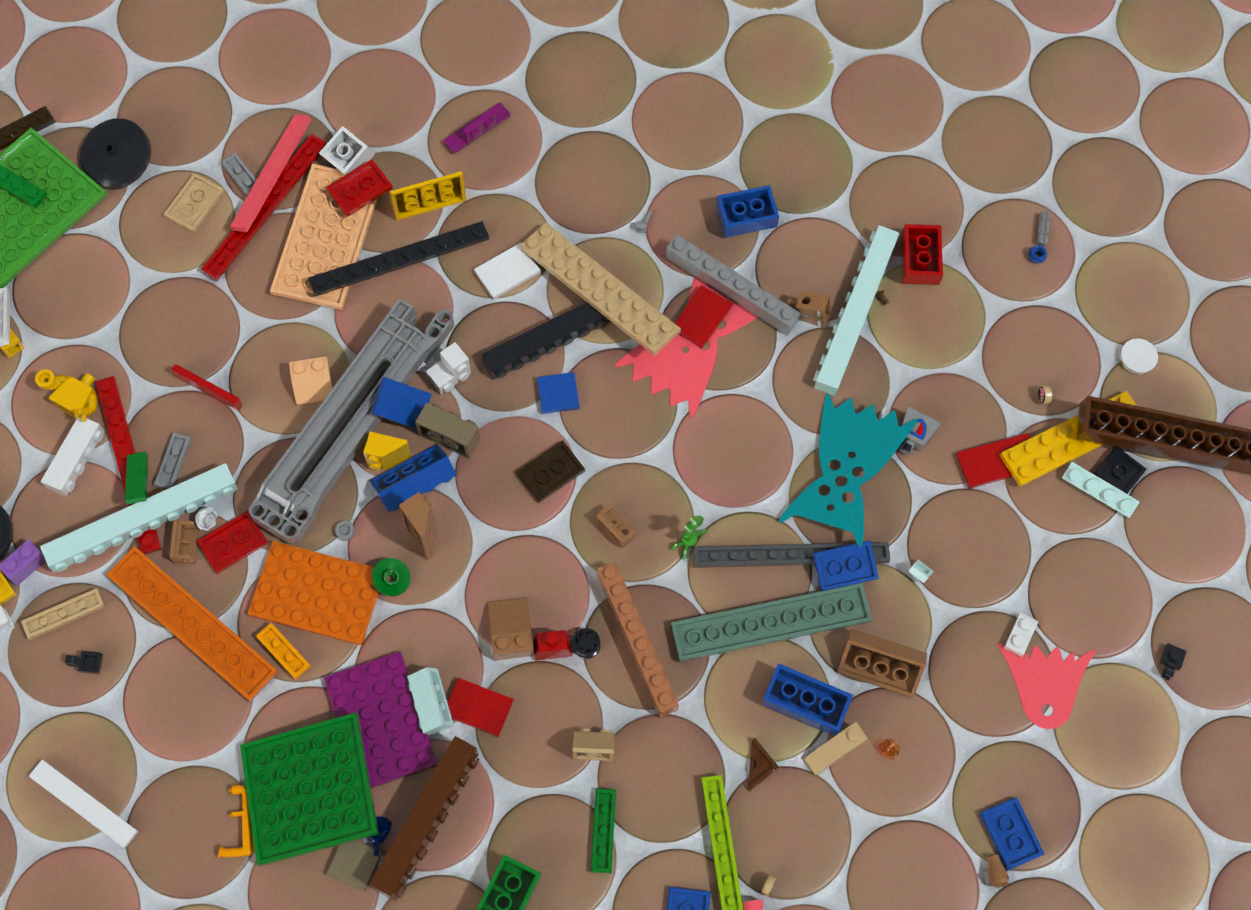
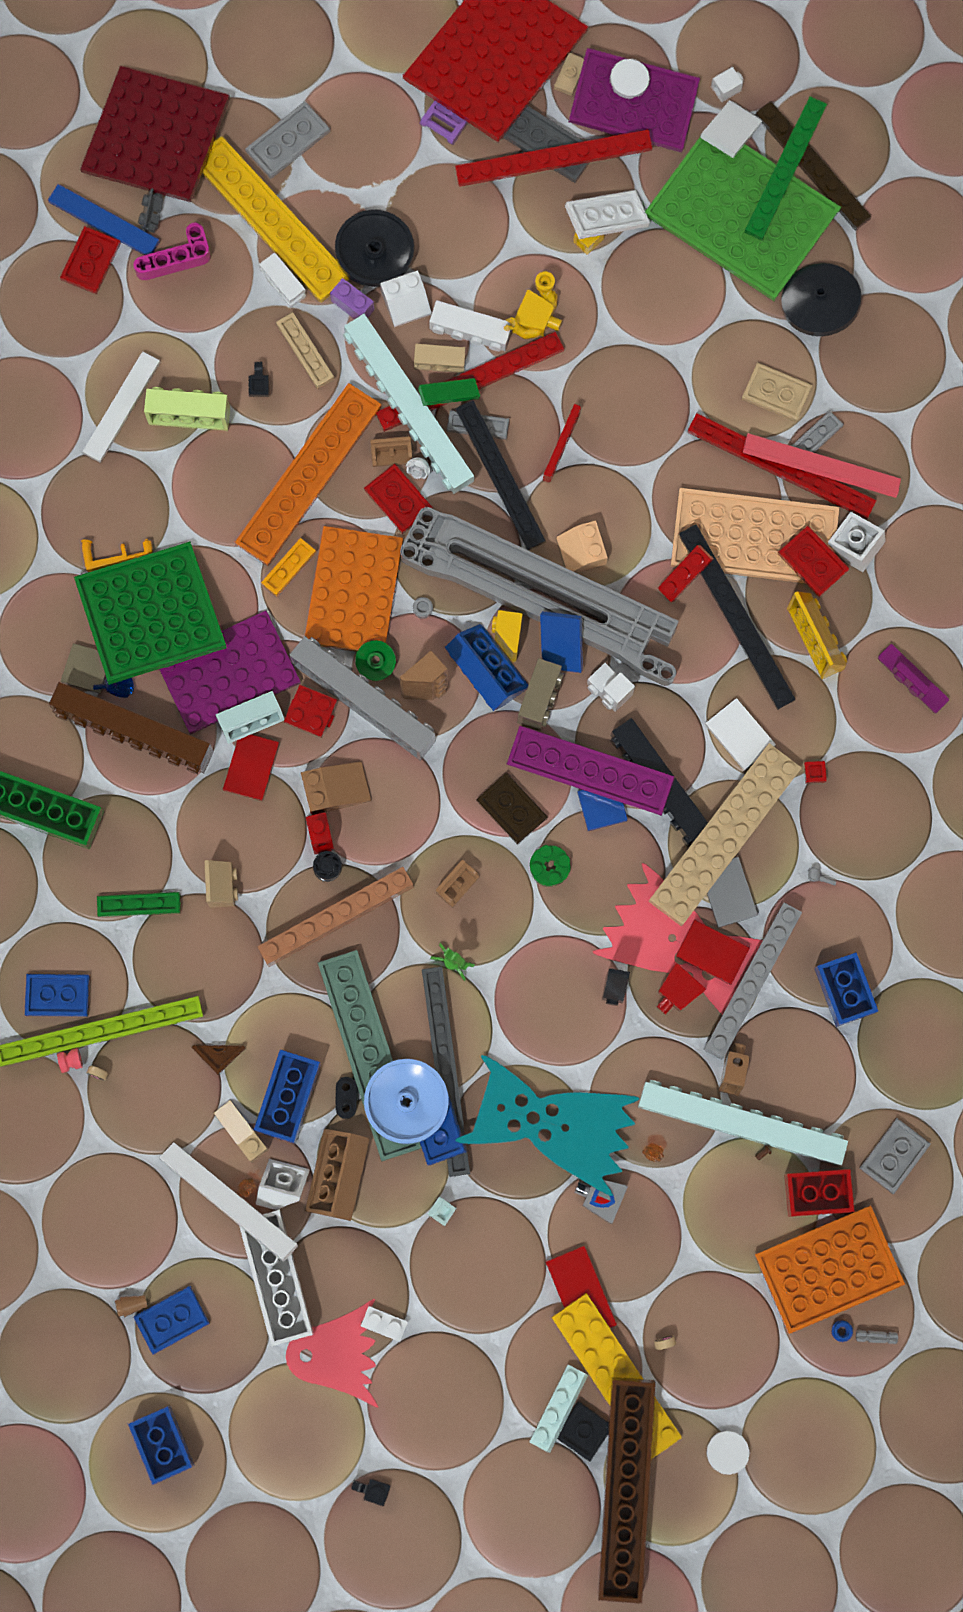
camera: 85 degrees right, 10 degrees up
none -> blue brick [128,1406,195,1485]
none -> yellowish green brick [144,387,230,431]
none -> white tile [159,1142,298,1262]
none -> white brick [239,1210,314,1347]
none -> white slope [256,1159,310,1210]
none -> red piece [284,685,337,738]
none -> light grey brick [290,636,435,761]
none -> black plate [335,1077,357,1119]
none -> light blue dish [364,1059,449,1144]
none -> white slope [380,270,432,327]
none -> tan piece [414,344,465,373]
none -> black plate [455,400,546,551]
none -> magenta plate [507,726,675,816]
none -> green plate [529,845,571,887]
none -> black slope [602,968,630,1006]
none -> clear orange plate [642,1143,664,1162]
none -> red torso [656,963,706,1015]
none -> red plate [658,545,713,602]
none -> light grey tile [707,857,758,928]
none -> orange plate [754,1206,905,1334]
none -> red plate [804,761,827,784]
none -> light grey tile [859,1118,931,1194]

